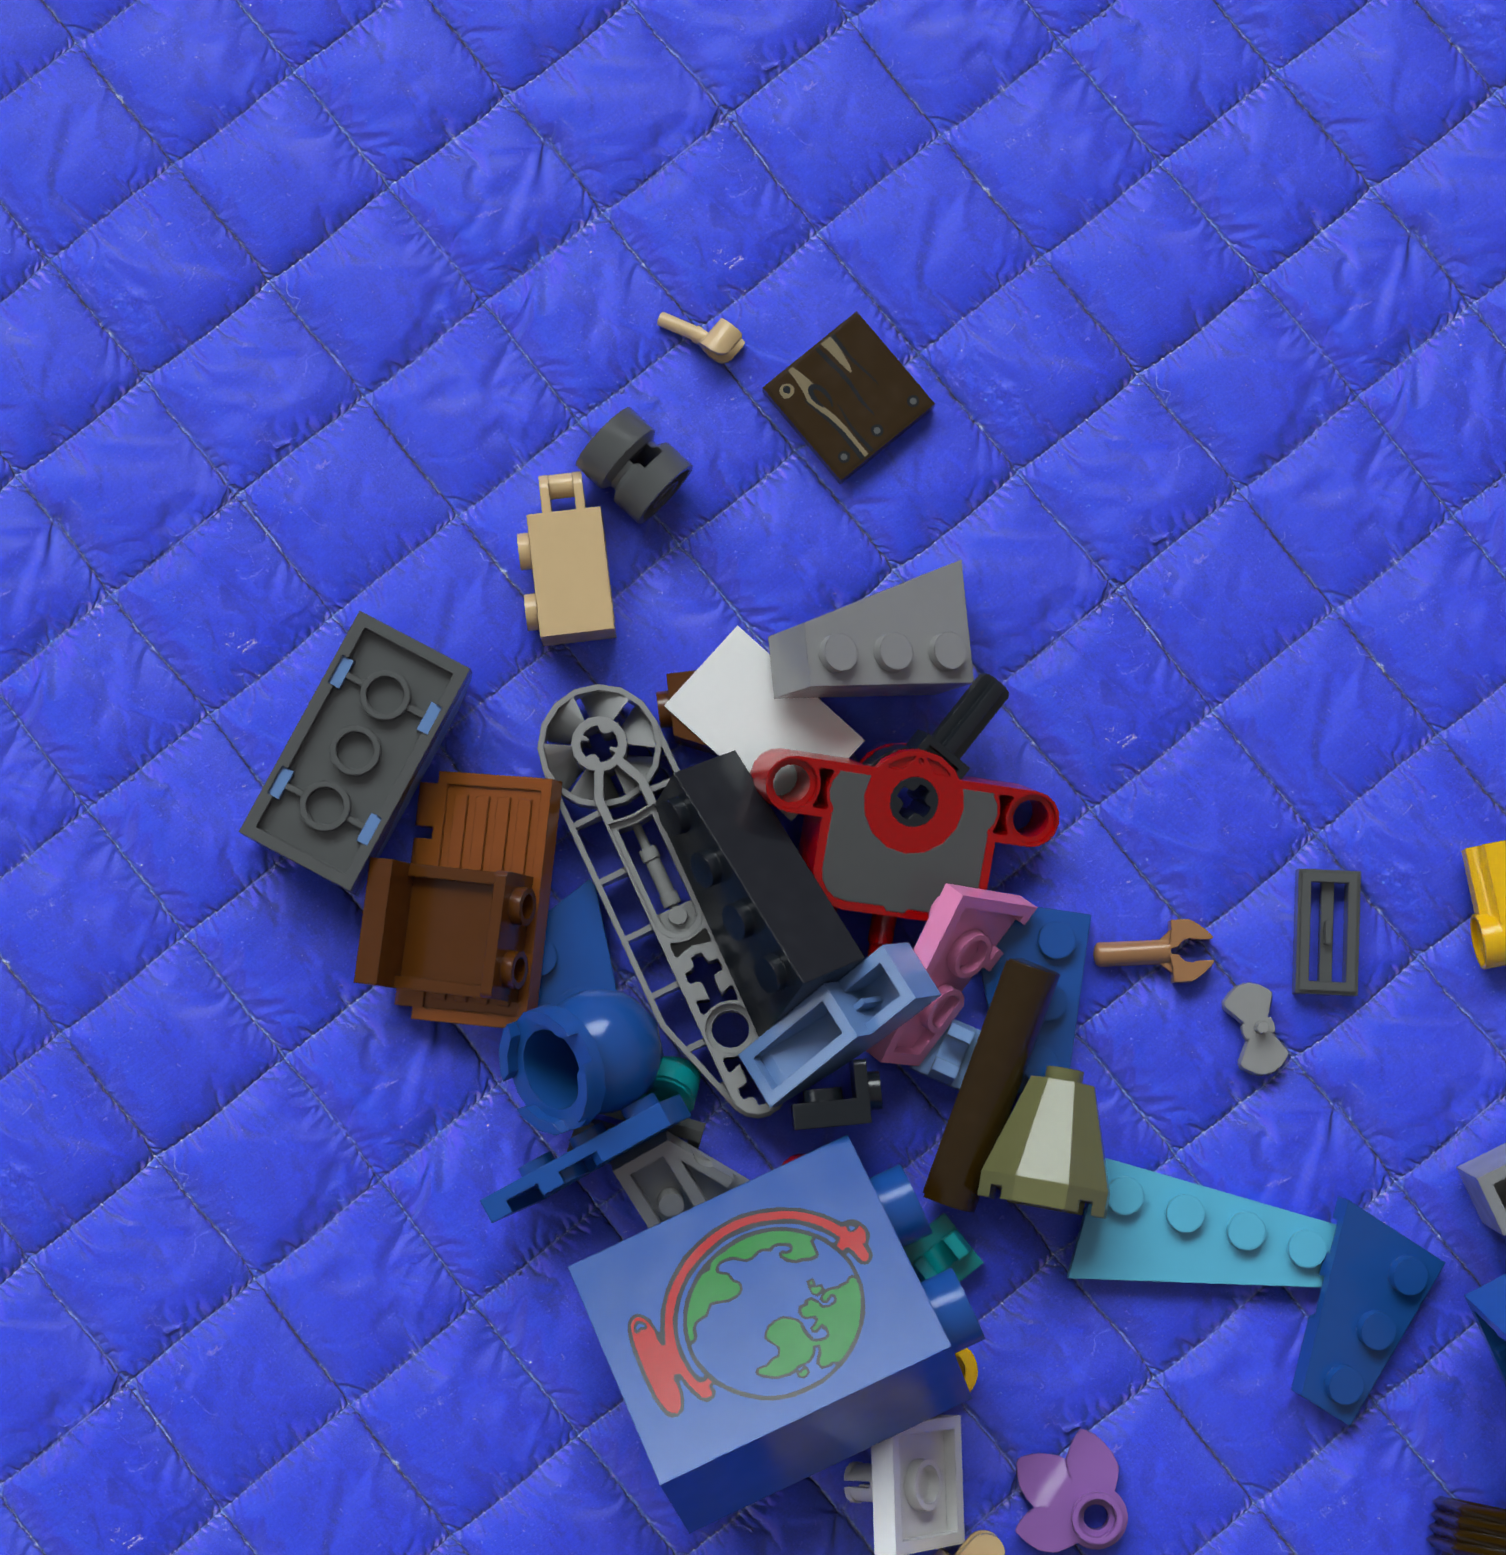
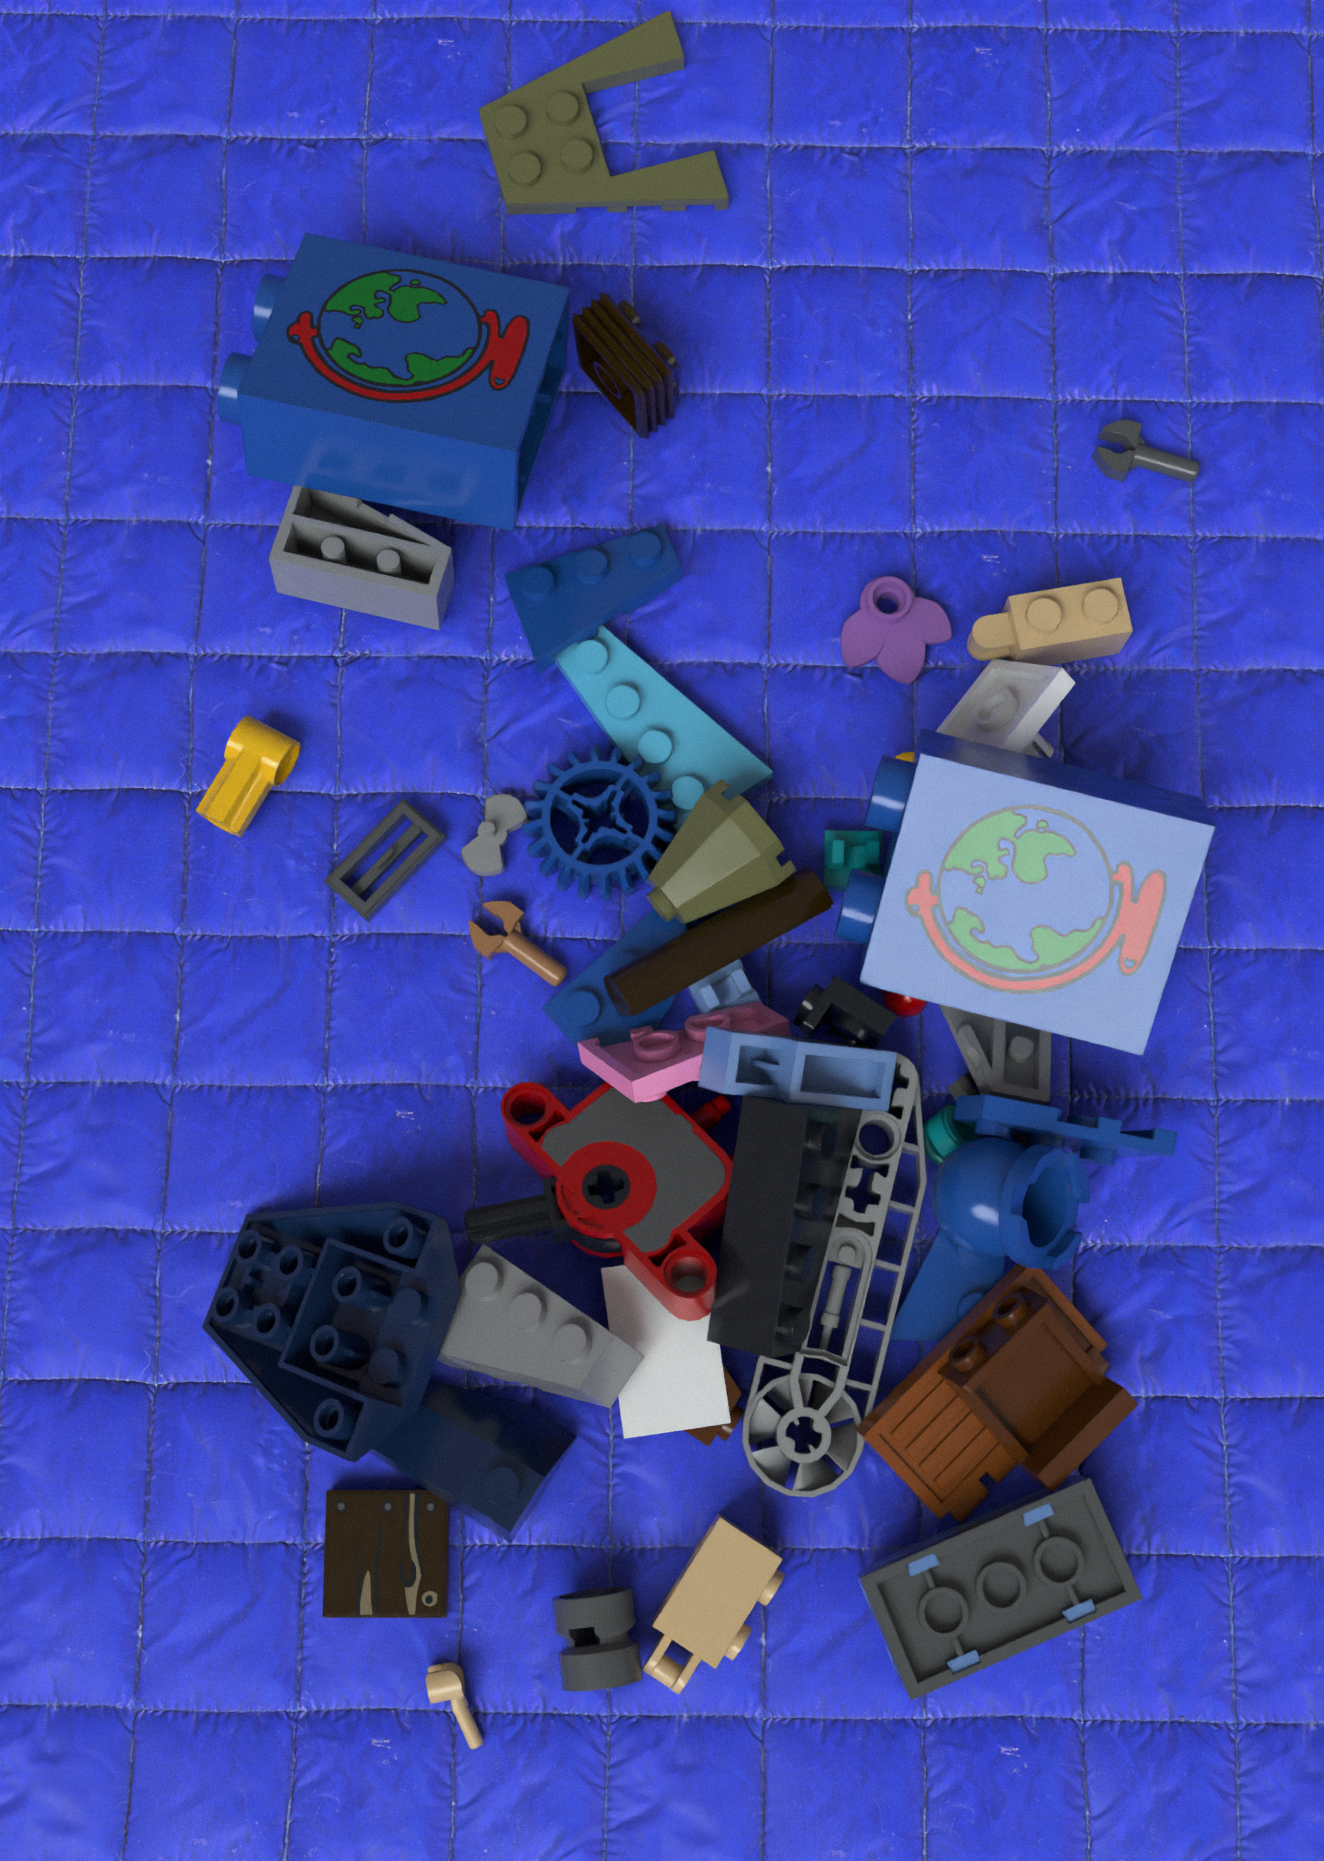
camera: 140 degrees left, 5 degrees down
none -> dark blue wedge [202,1201,462,1463]
none -> dark blue wedge [369,1381,577,1544]
none -> blue gear [522,746,678,902]

